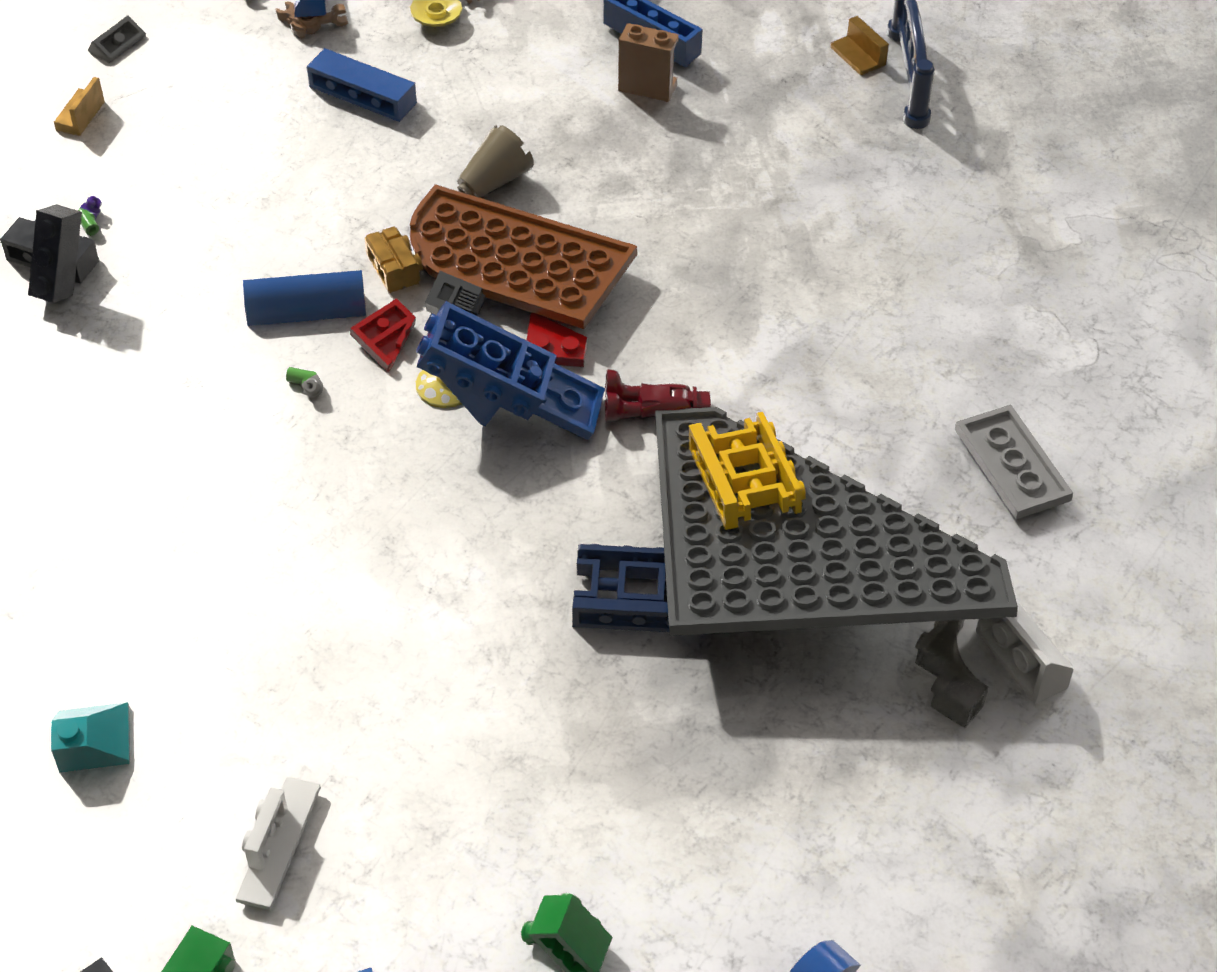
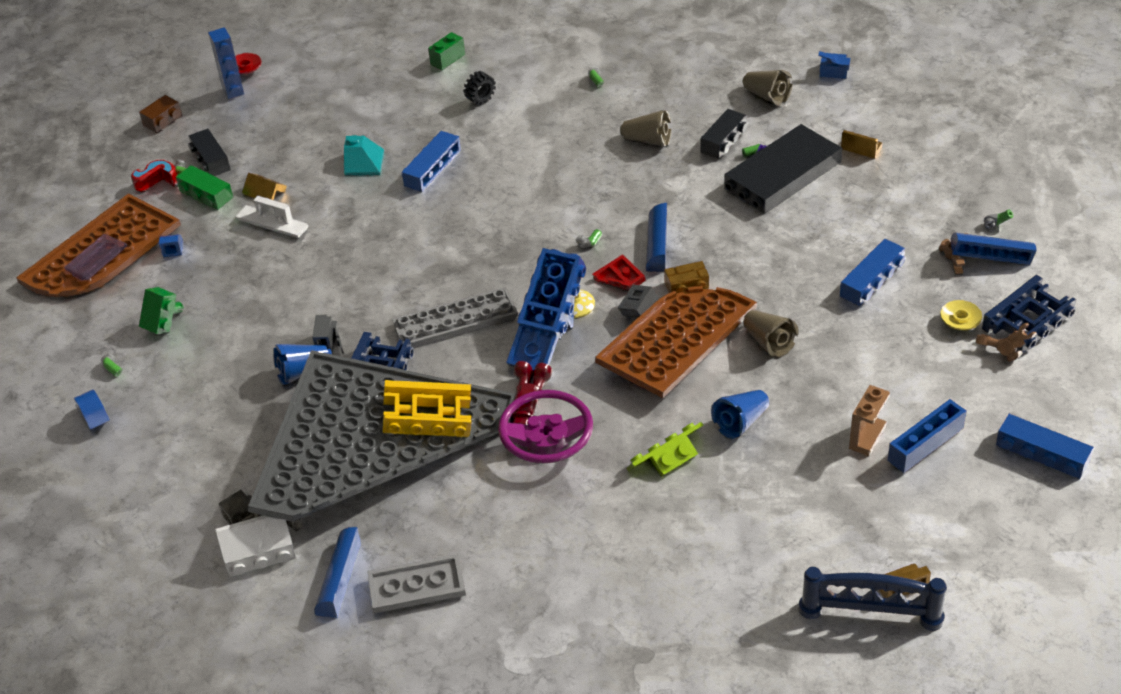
camera: 105 degrees right, 5 degrees down
black brick [28,204,82,303] -> none
dark grey slope [88,15,147,63] -> none
red wing [526,312,587,367] -> none
none -> pearl gold panel [242,172,287,200]
none -> blue cone [273,344,332,385]
none -> dark grey piece [312,315,344,354]
none -> blue brick [314,527,361,618]
none -> light grey plate [392,287,518,348]
none -> blue brick [402,131,461,192]
none -> magenta piece [498,390,593,464]
none -> dark tan cone [620,110,672,147]
none -> lime bracket [626,422,703,477]
none -> blue cone [711,390,769,439]
none -> black brick [724,124,843,214]

